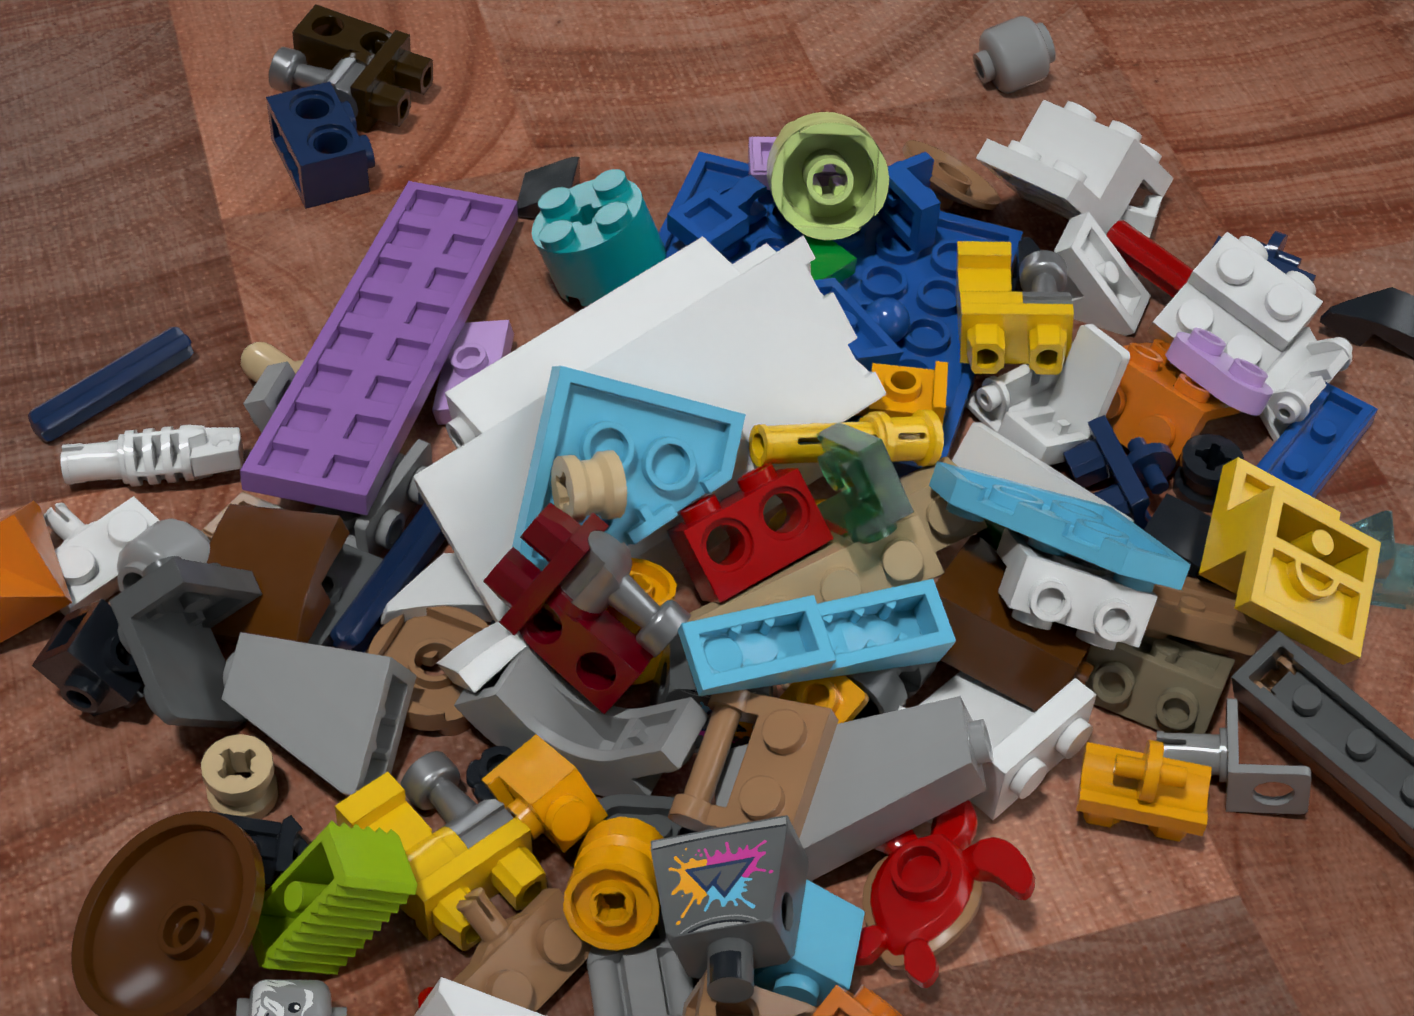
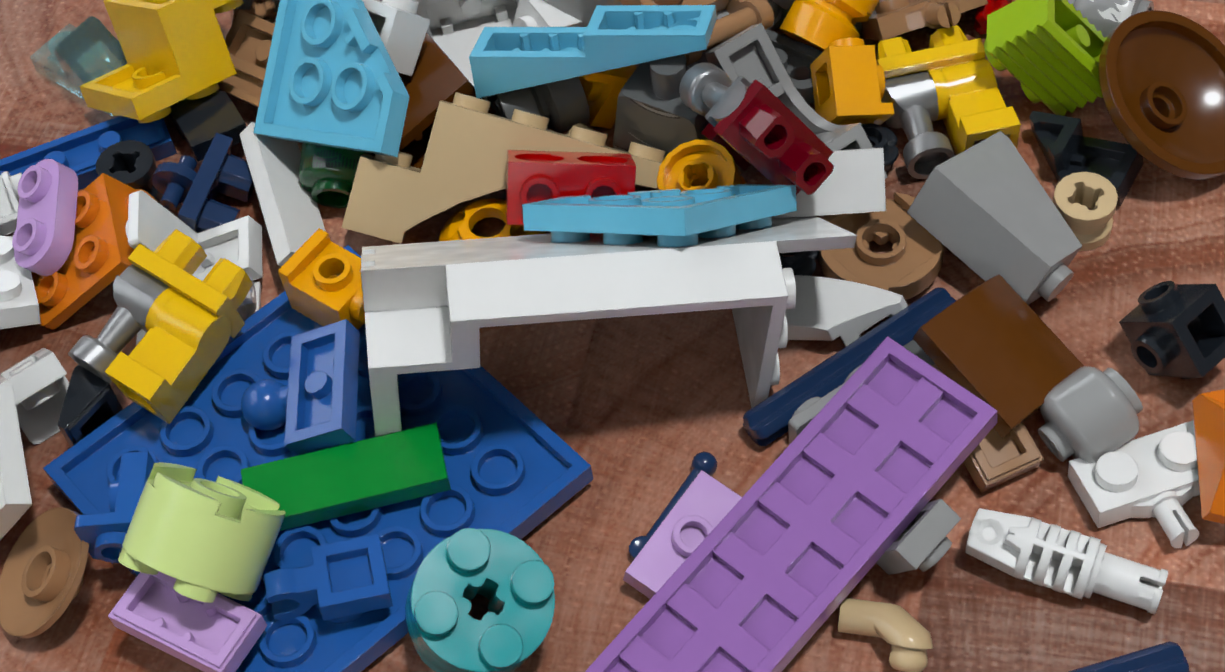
camera: 140 degrees left, 5 degrees up
dark grey bracket [109,556,262,729] -> none
tan wheel [551,450,627,523] -> none
yellow pin [749,410,944,469] -> none
clear green bracket [816,422,914,544] -> none

